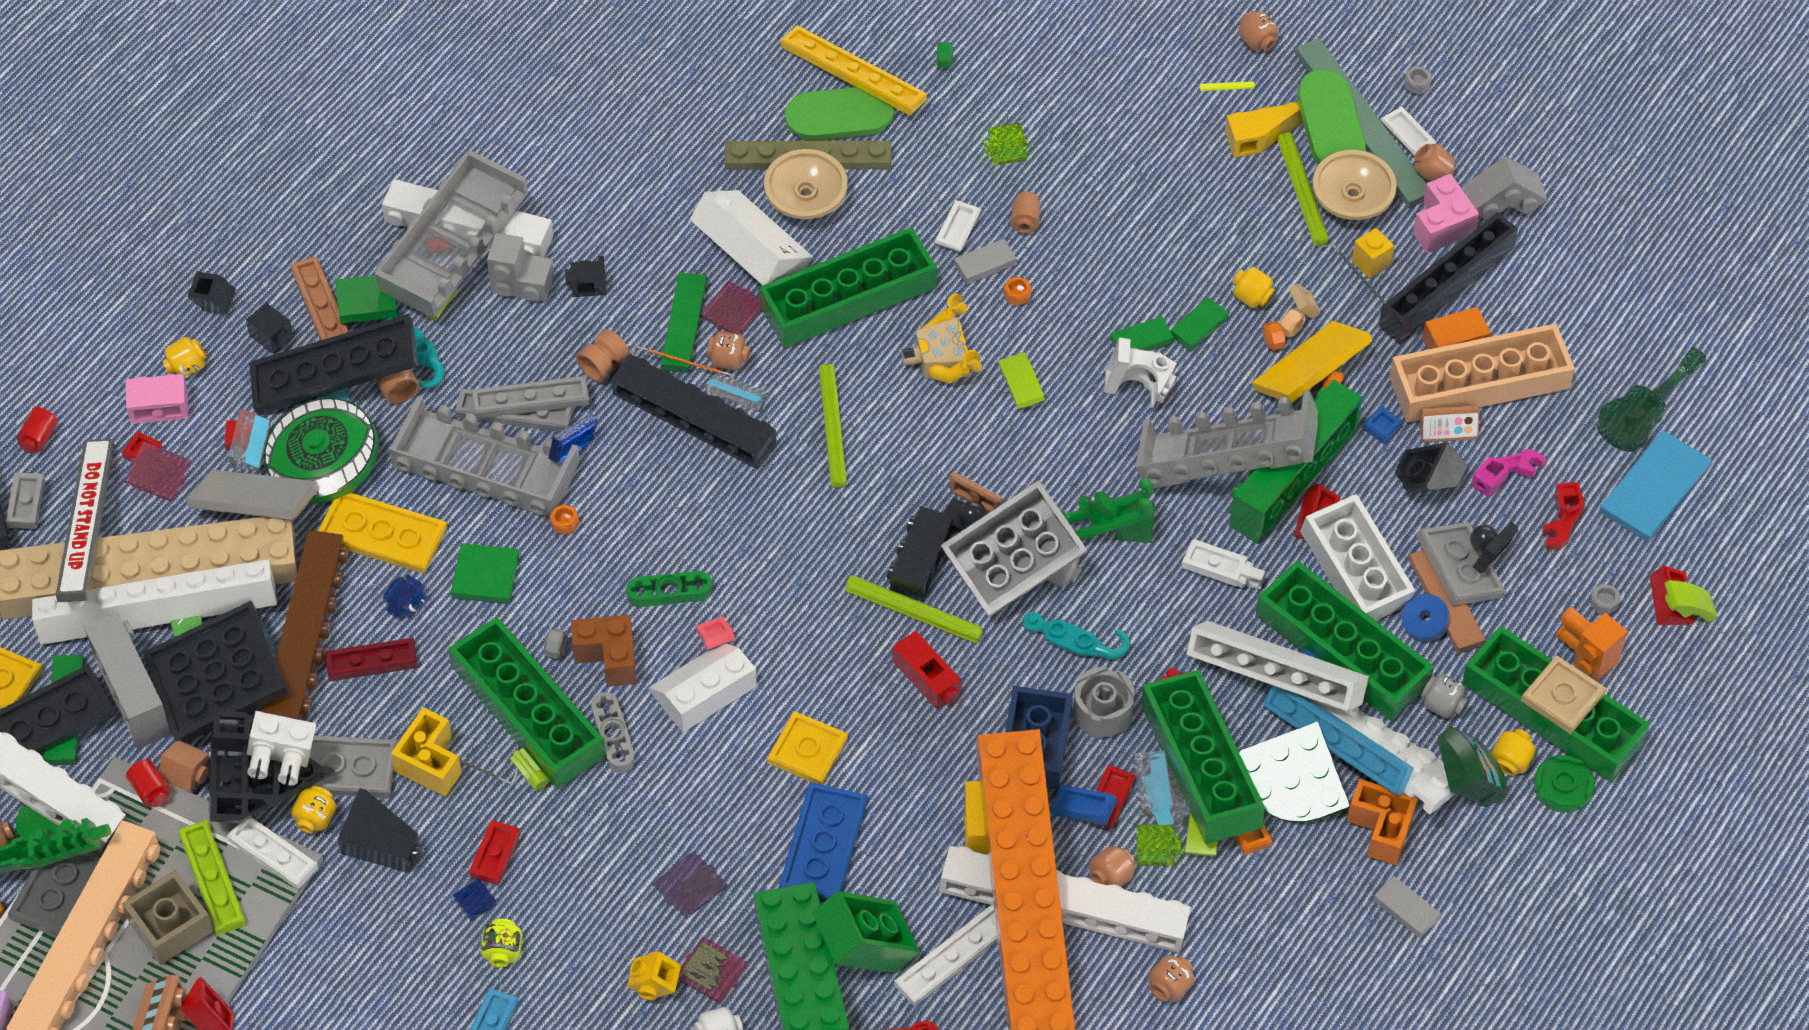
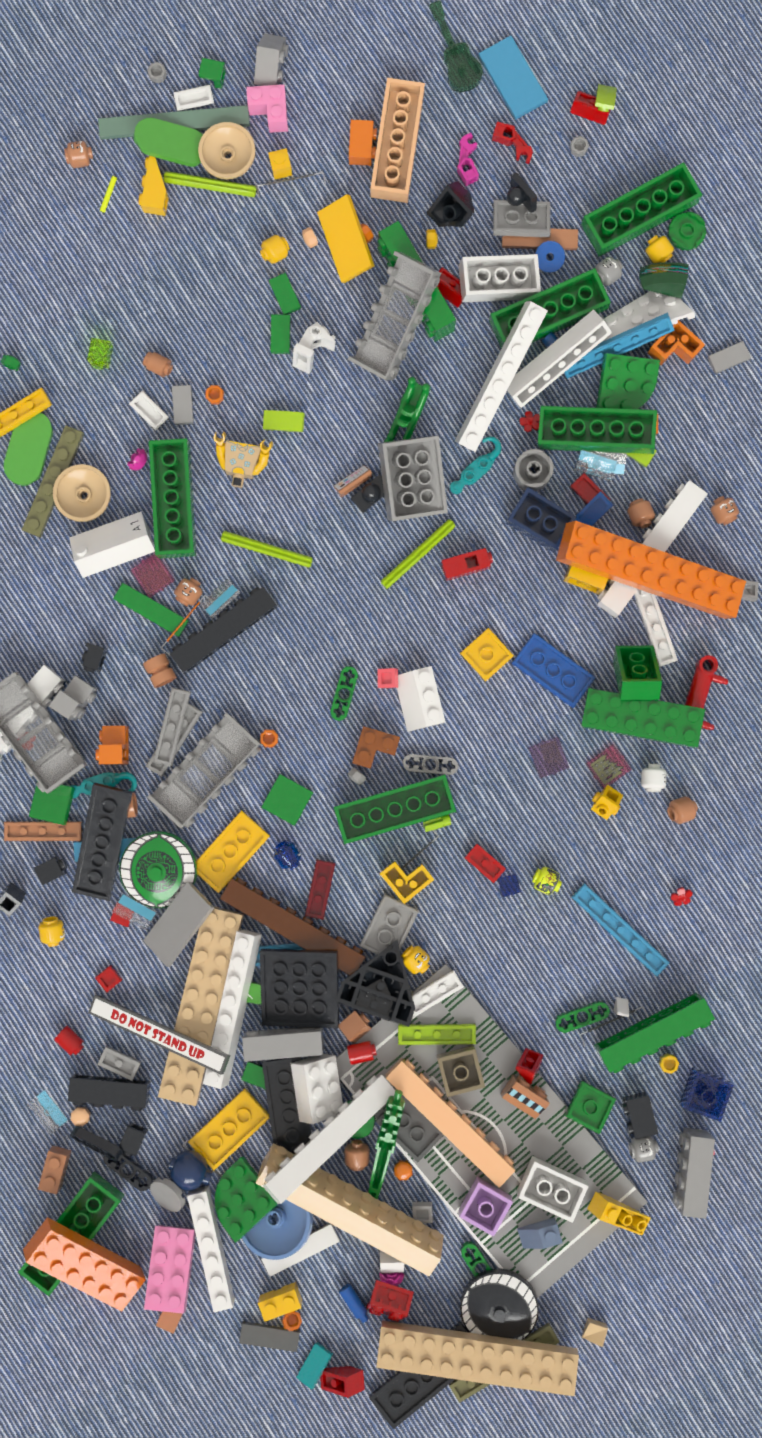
camera: 65 degrees left, 30 degrees up
clear pink piece [124,441,191,502] -> none
bright pink brick [126,374,188,424] -> none
white brick [247,711,316,786] -> none
black slope [337,788,423,874] -> none
clear blue tile [548,413,598,464] -> none
black brick [887,506,953,602] -> none
clear neon green brick [1136,825,1181,866] -> none
white hinge [1182,539,1265,590] -> none
orange tile [1262,321,1285,351] -> none
tan tile [1289,284,1321,319] -> none
blue tile [1362,406,1403,445] -> none
black brick [1379,212,1518,342] -> none
nougat head [1414,144,1455,183] -> none
slope [1419,405,1480,442] -> none
tan tile [1521,655,1607,734] -> none
orange brick [1556,607,1628,682] -> none
none -> orange brick [95,726,129,765]
none -> dark pink plate [127,448,148,471]
none -> green panel [198,58,226,89]
none -> white brick [291,1054,343,1124]
none -> yellow tile [426,229,438,249]
none -> white brick [455,301,548,452]

